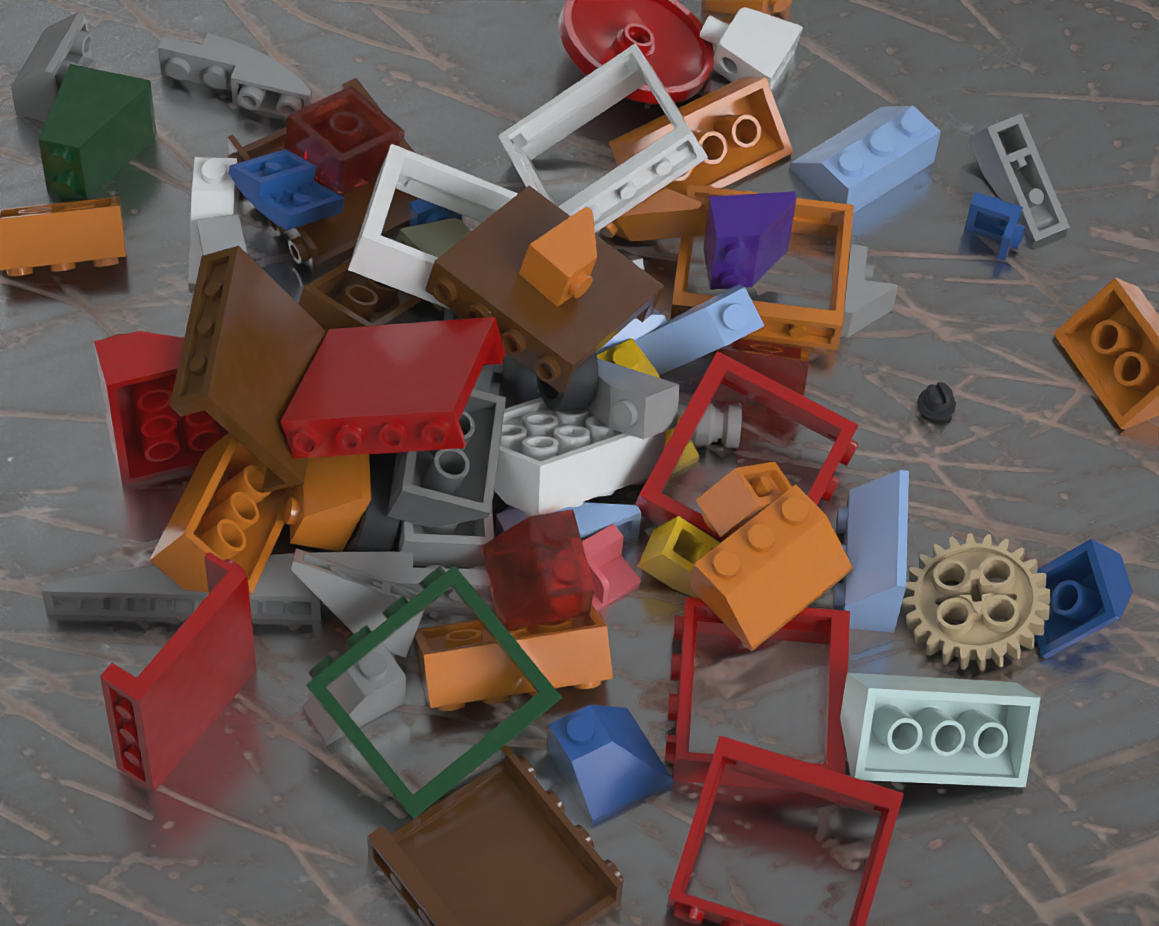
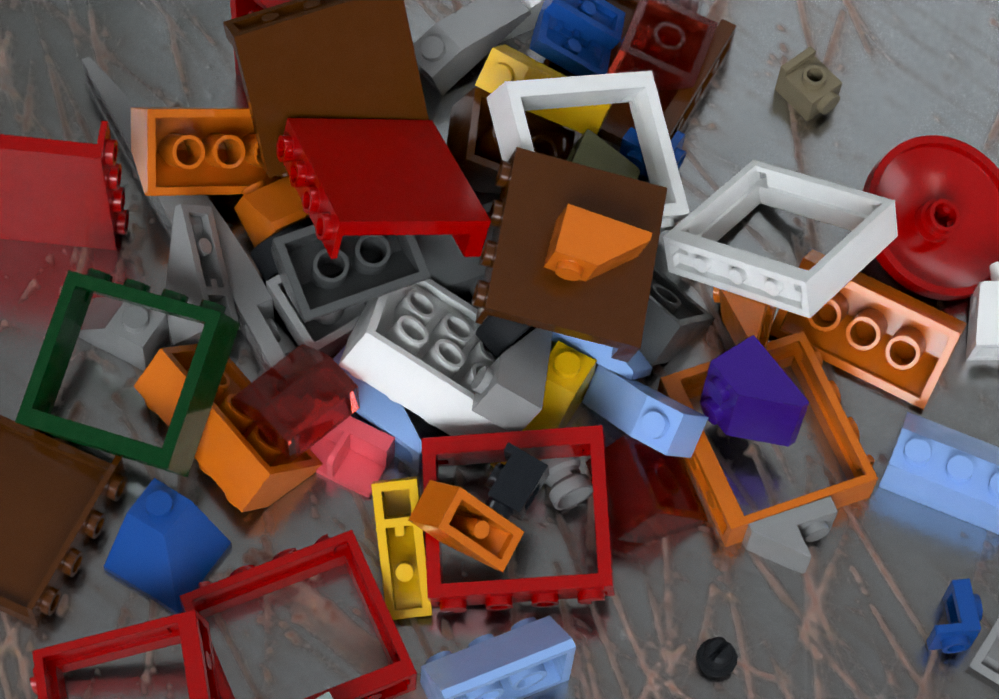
camera: 60 degrees right, 5 degrees up
orange slope [690,484,853,652] -> none
none -> yellow slope [475,44,612,135]
none -> black brick [485,442,550,521]
none -> dark tan brick [775,46,842,122]

